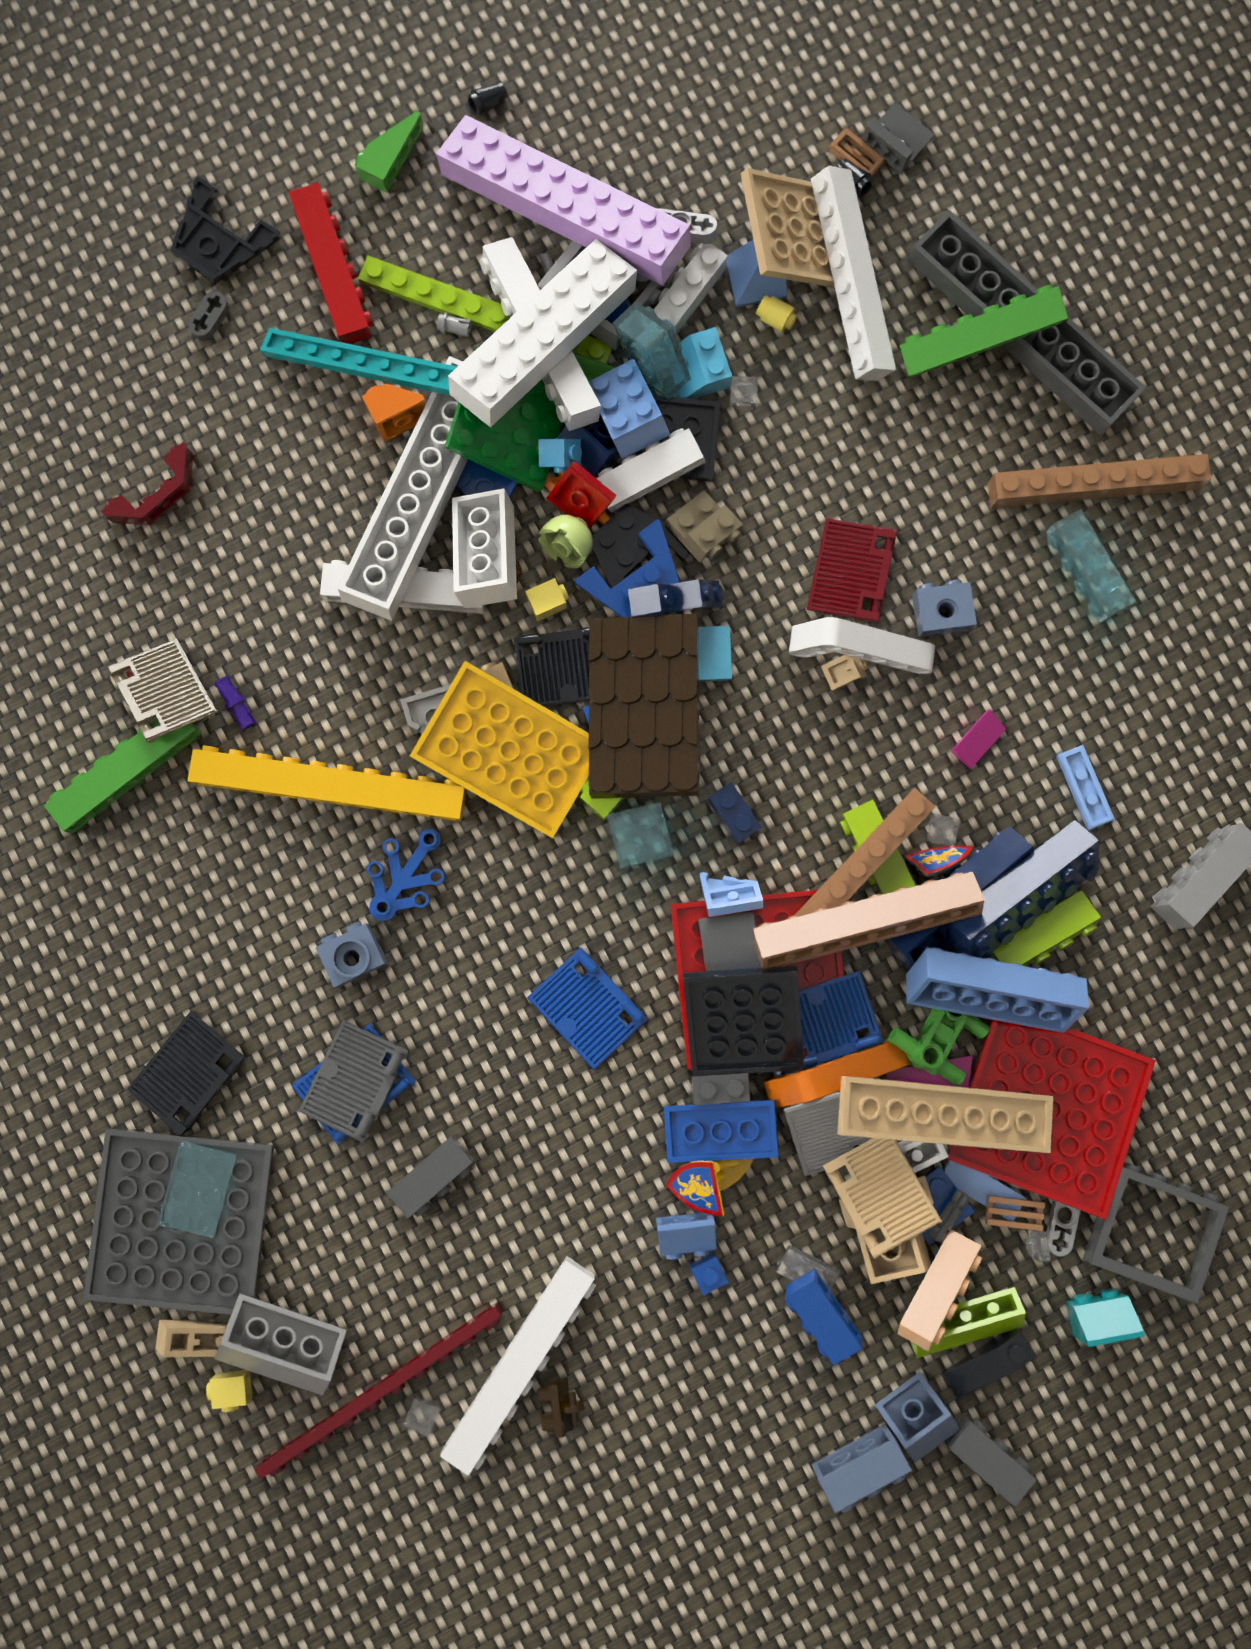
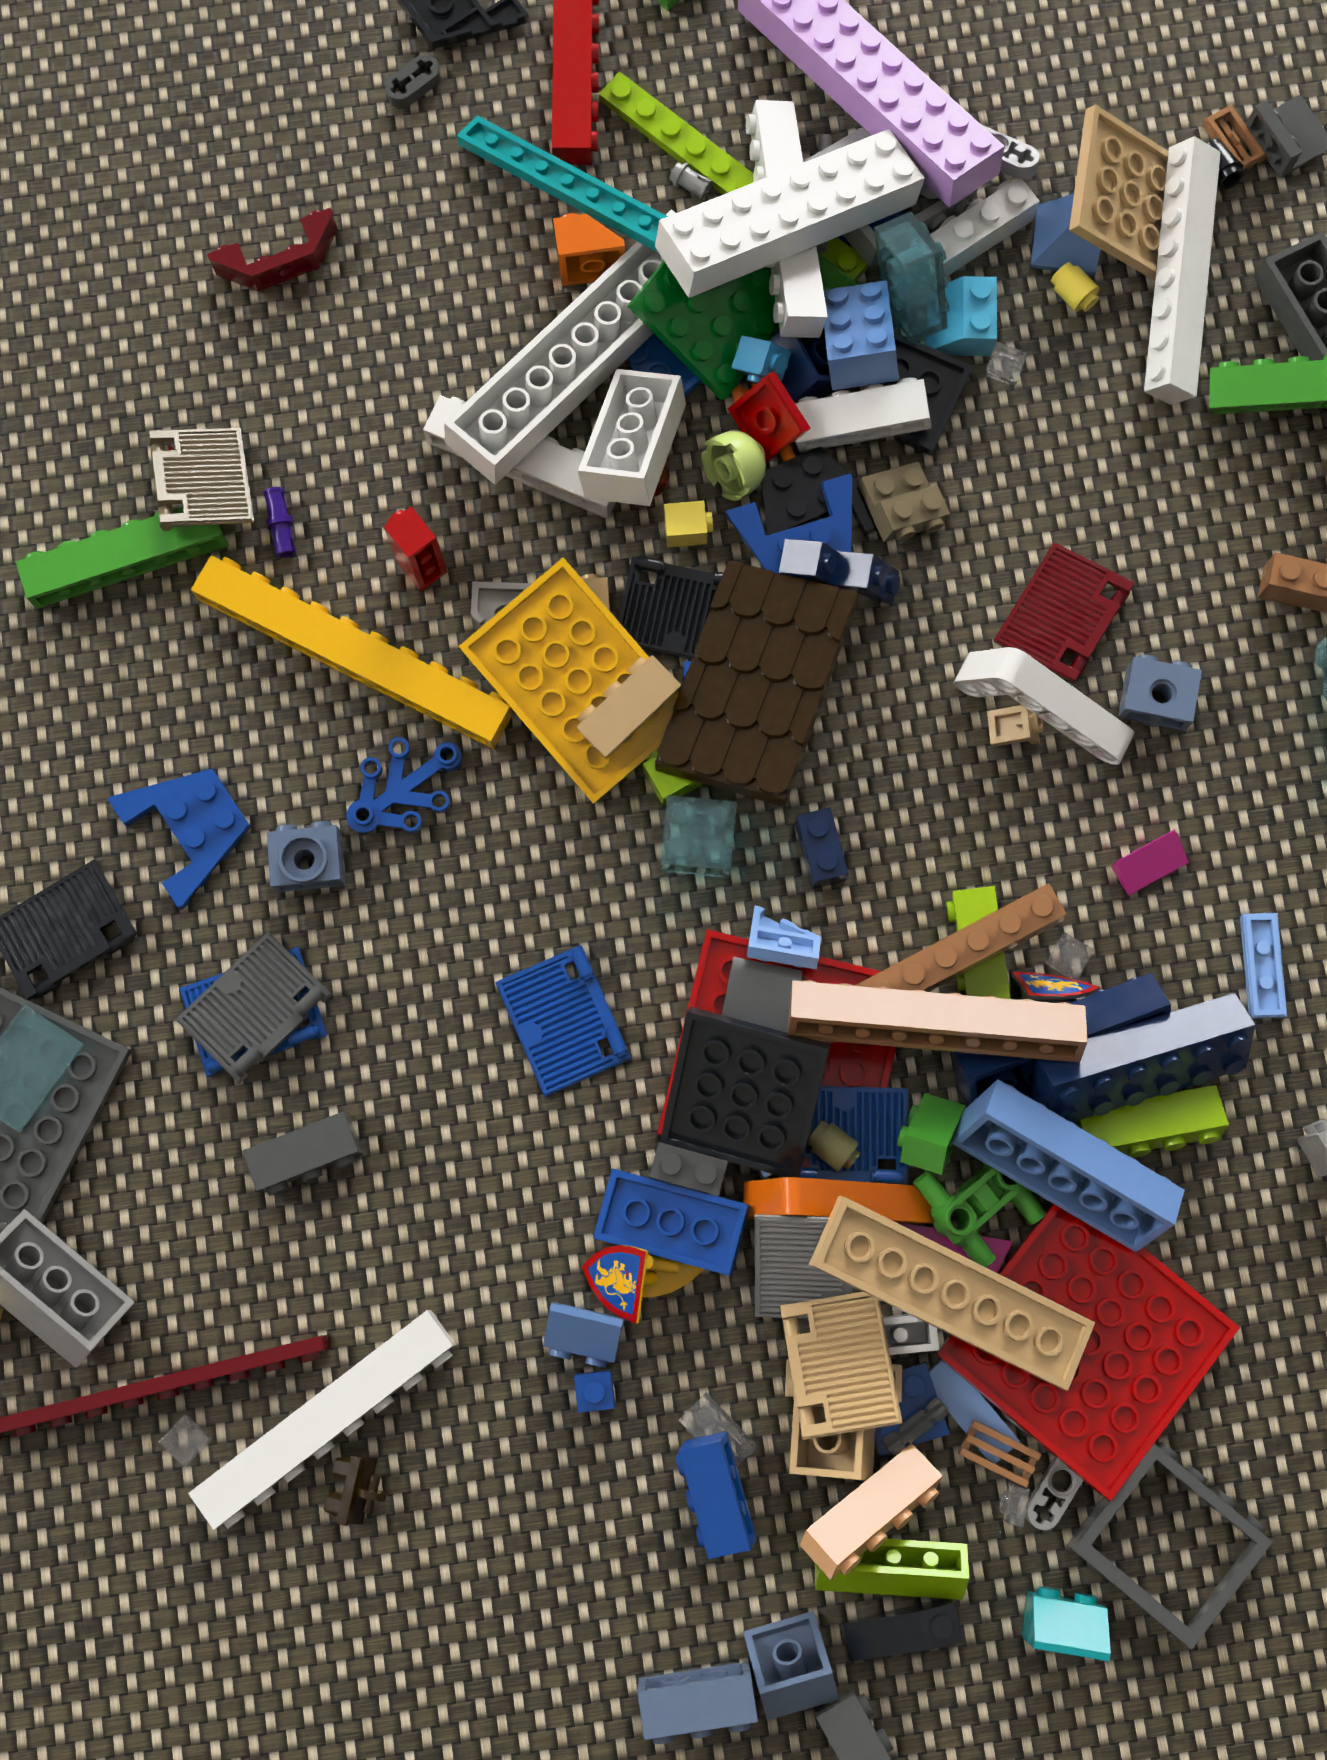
camera: 25 degrees right, 5 degrees down
medium azure tile [699,626,732,682] -> none
none -> blue wing [108,769,251,910]
none -> red brick [383,506,447,592]
none -> tan brick [576,655,681,760]
none -> olive brick [808,1120,861,1172]
none -> bright green brick [897,1093,966,1175]

